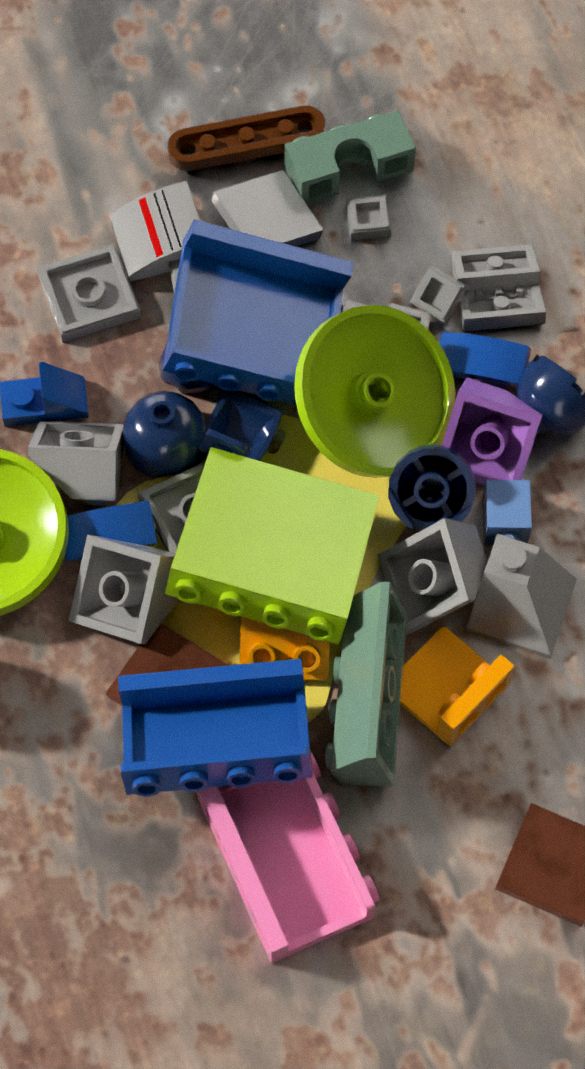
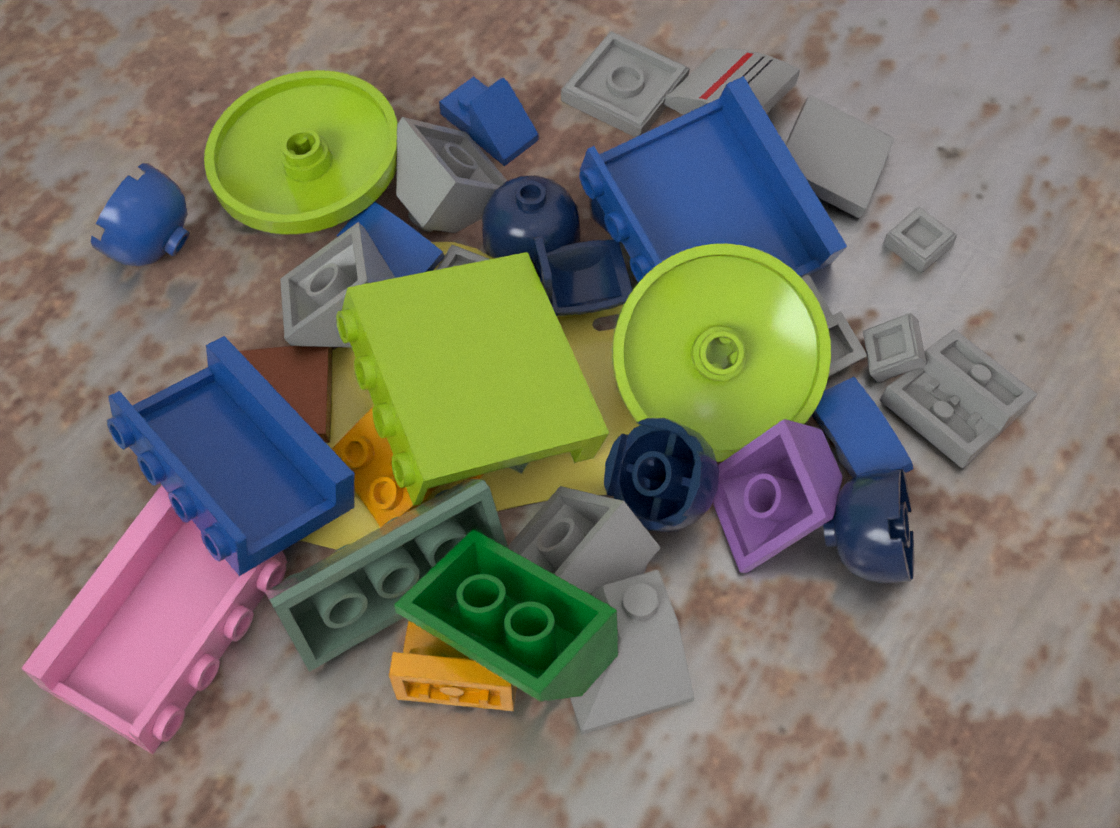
camera: 55 degrees right, 5 degrees down
reddish brown plate [168,105,325,171] -> none
sand green arch [285,110,416,204] -> none
medium blue brick [482,480,532,545] -> none
none -> green slope [394,529,618,702]

